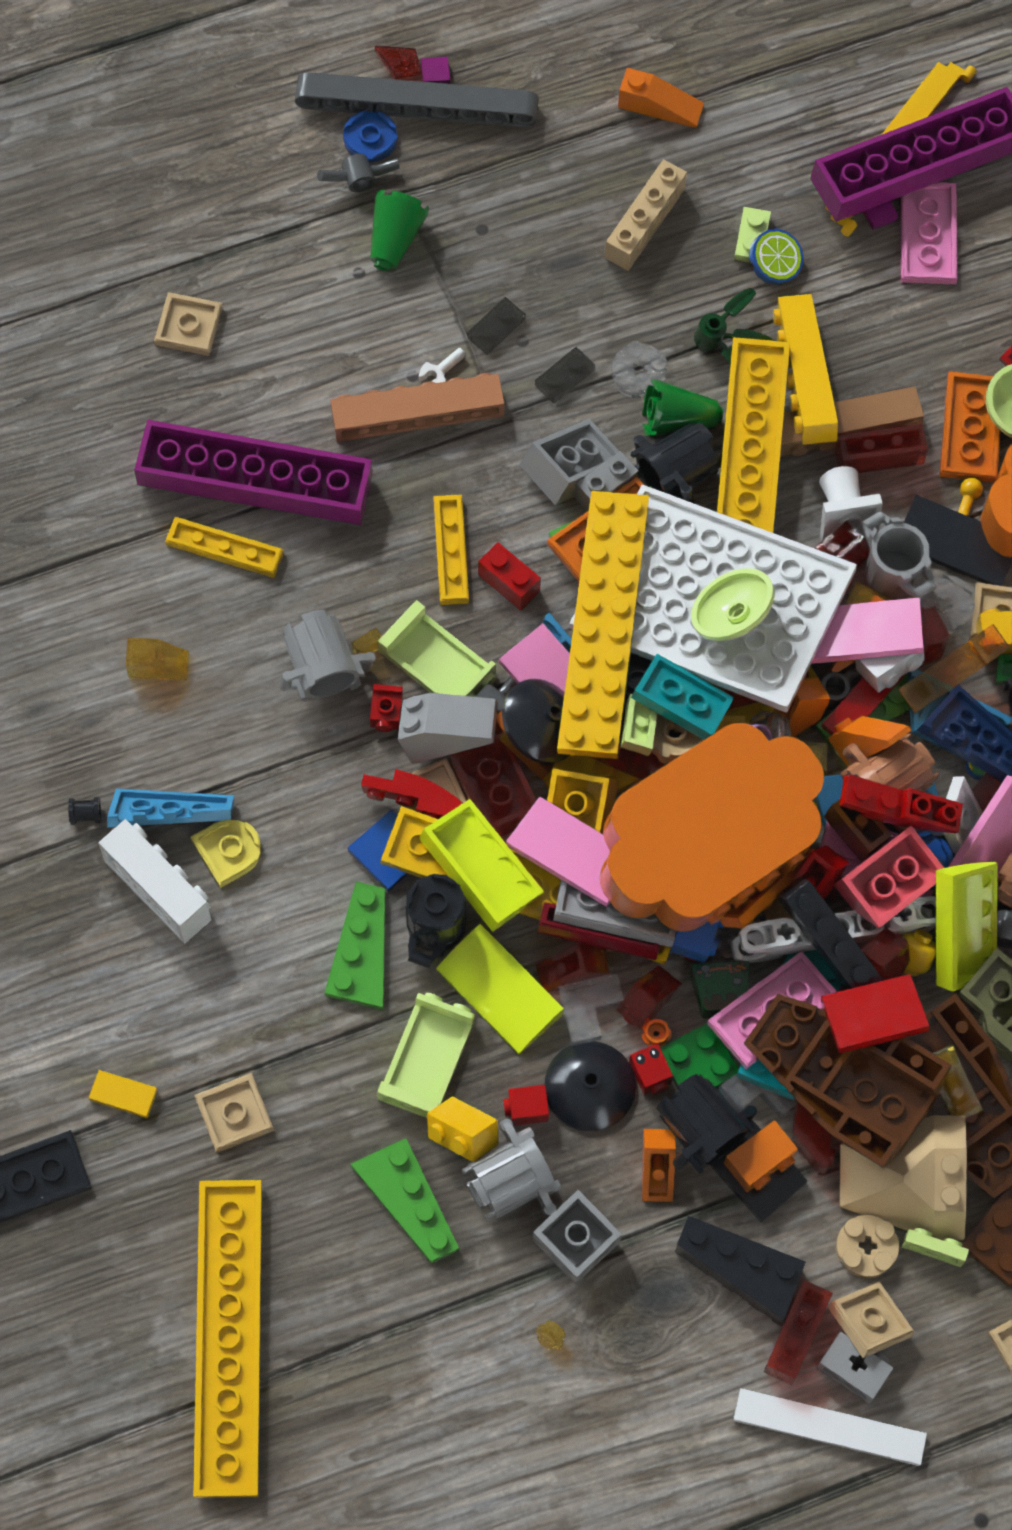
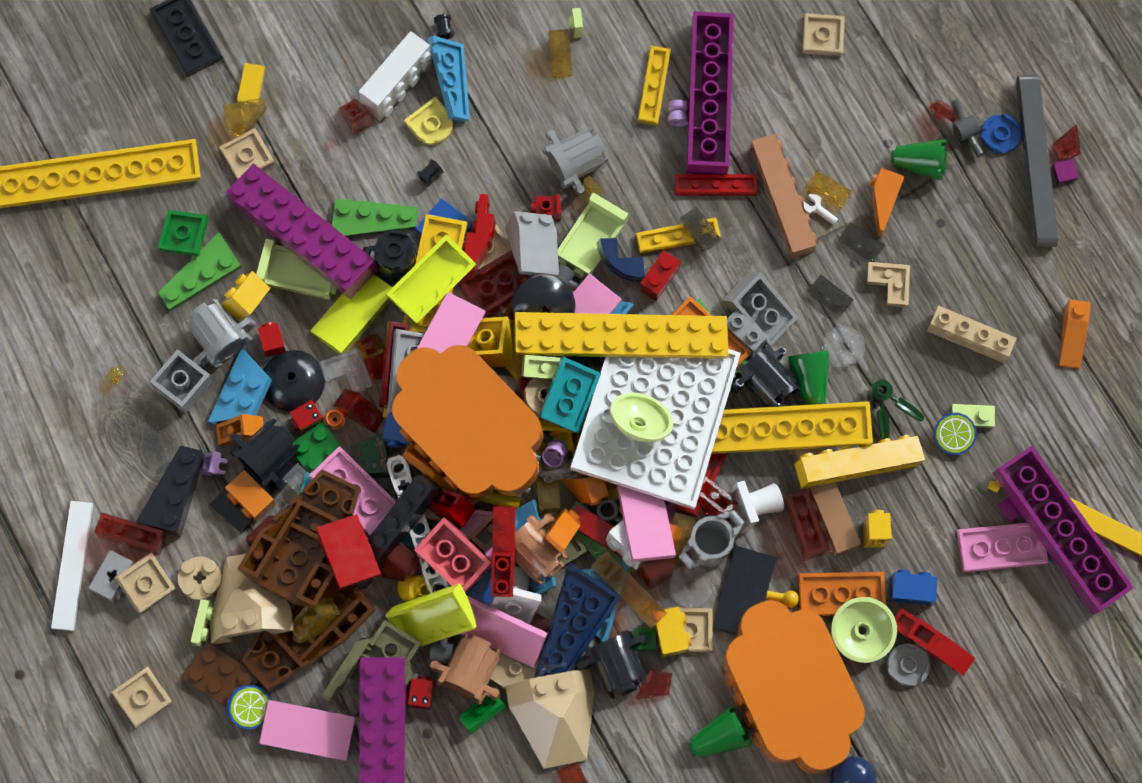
camera: 80 degrees right, 5 degrees up
none -> green plate [158,210,209,256]
none -> lavender tile [201,451,228,476]
none -> dark azure wing [208,349,272,425]
none -> clear yellow slope [223,97,267,136]
none -> magenta brick [225,163,379,300]
none -> clear red slope [338,99,372,134]
none -> black bush [417,159,444,187]
none -> yellowish green plate [569,8,583,38]
none -> dark blue brick [597,238,645,282]
none -> lavender wheel [668,100,689,127]
none -> red tile [674,174,758,196]
none -> clear smoke plate [680,207,721,253]
none -> clear yellow plate [806,170,852,210]
none -> yellow brick [863,510,892,548]
none -> tan plate [866,262,910,307]
none -> orange slope [870,168,905,238]
none -> blue brick [889,570,937,606]
none -> clear red piece [930,100,957,123]

